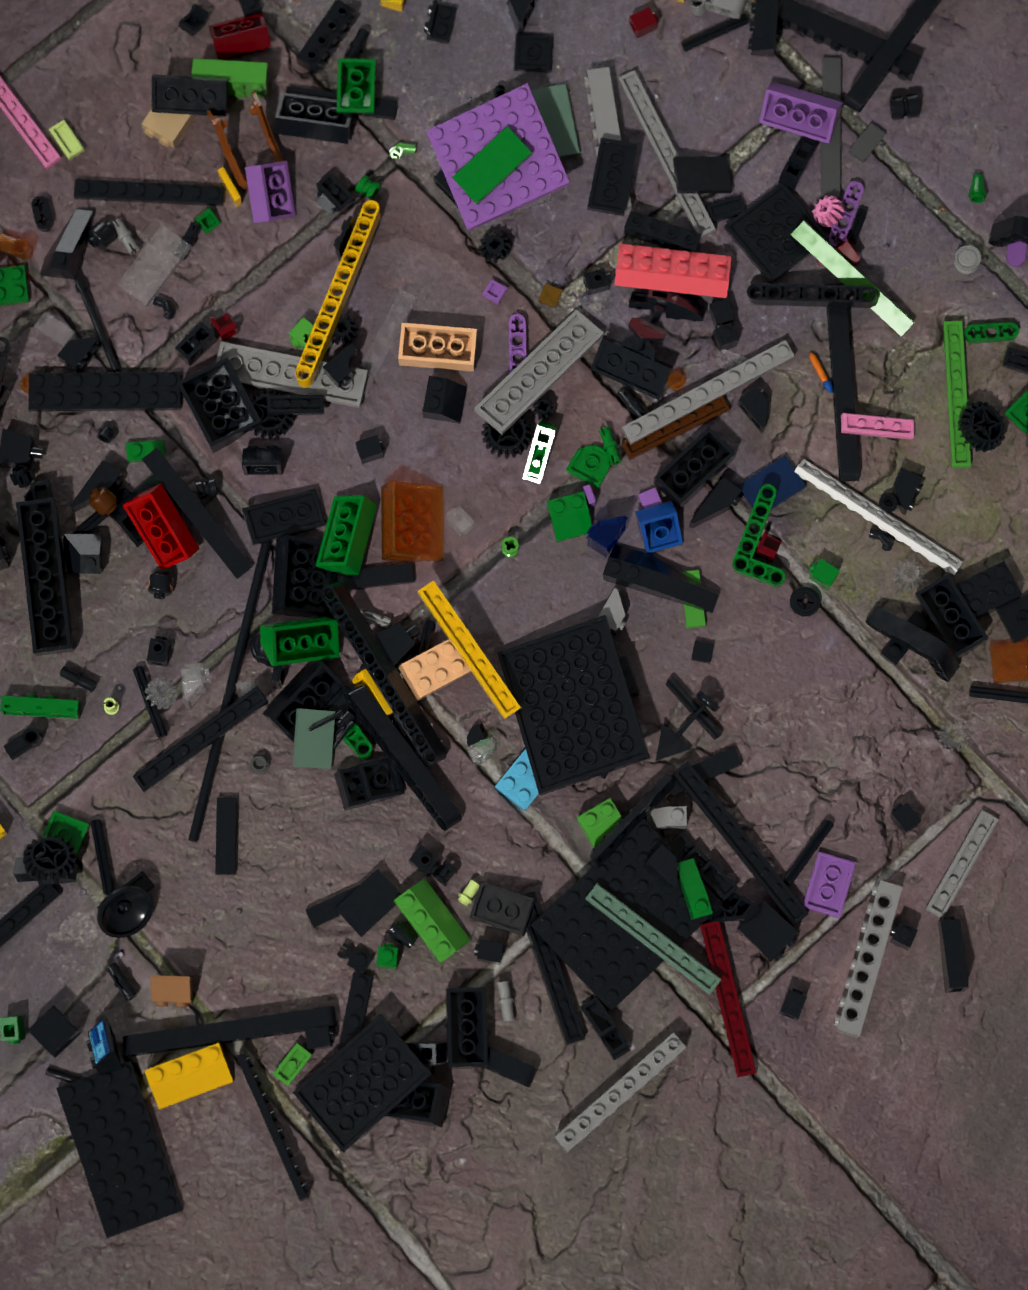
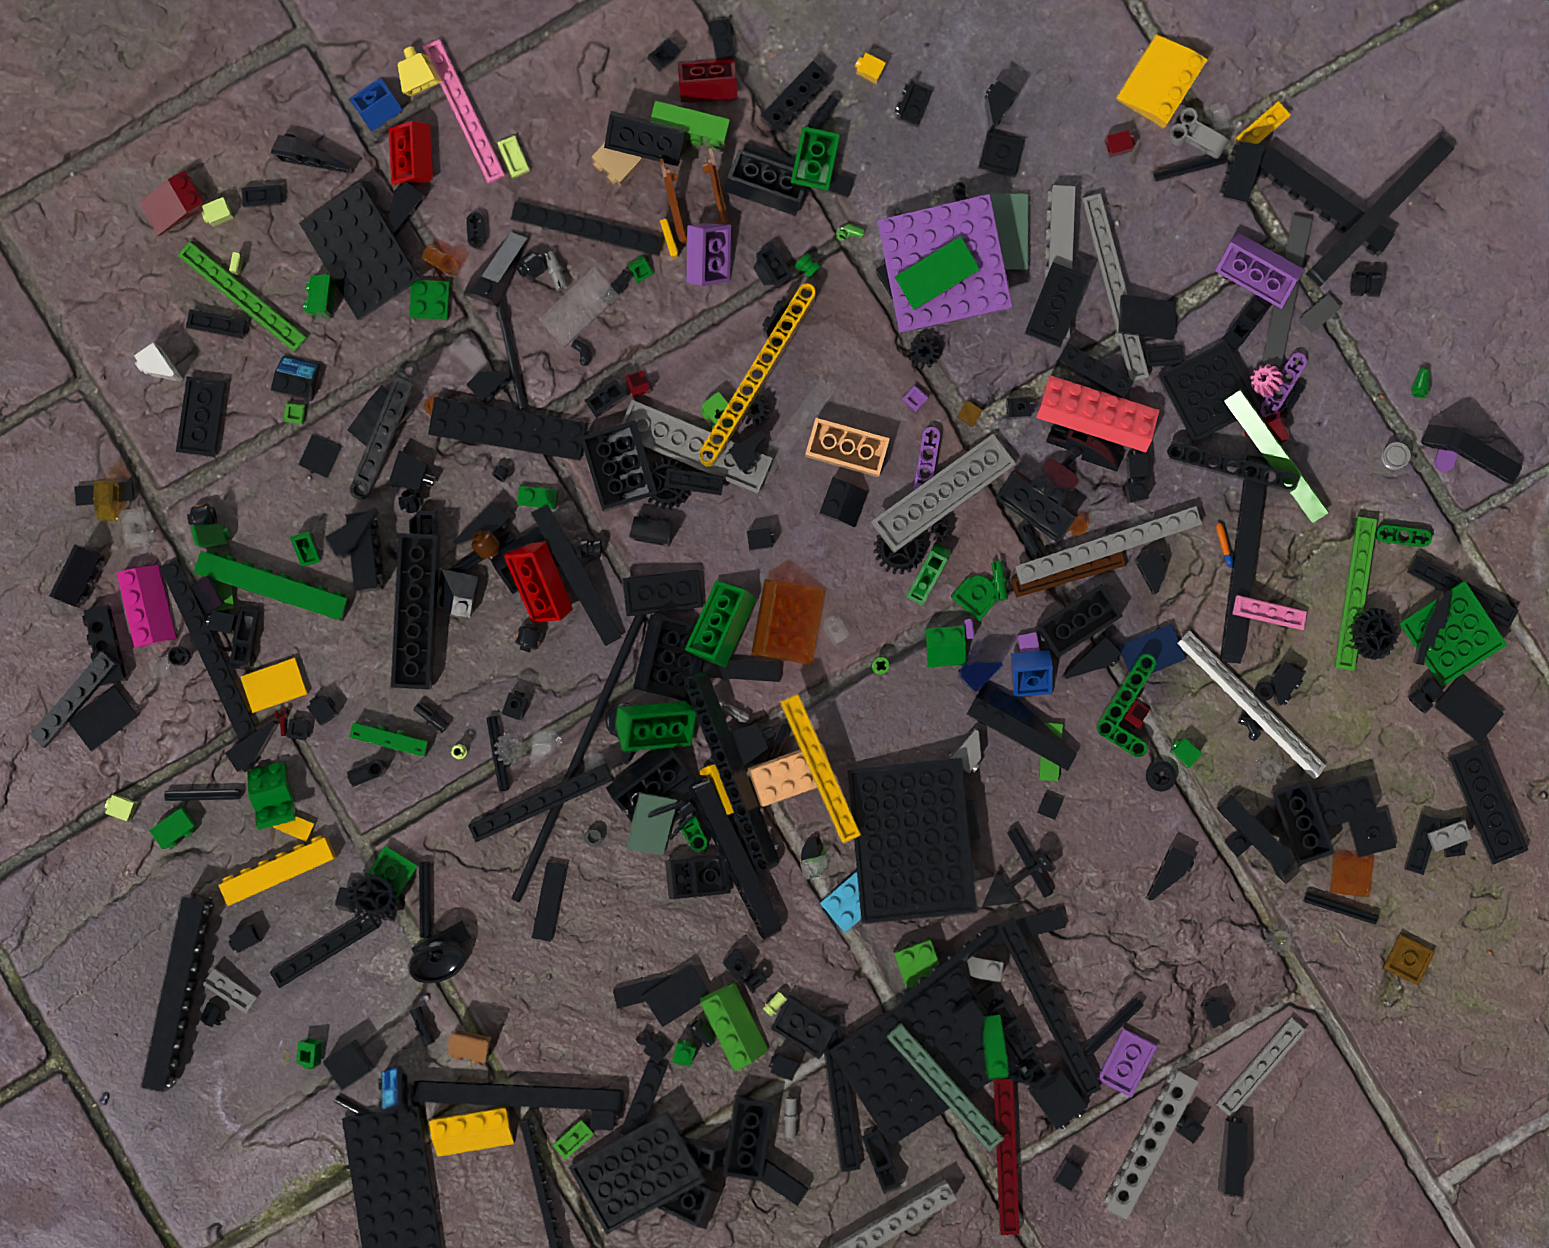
camera: 10 degrees right, 10 degrees up
none -> black slope [1145,846,1194,901]

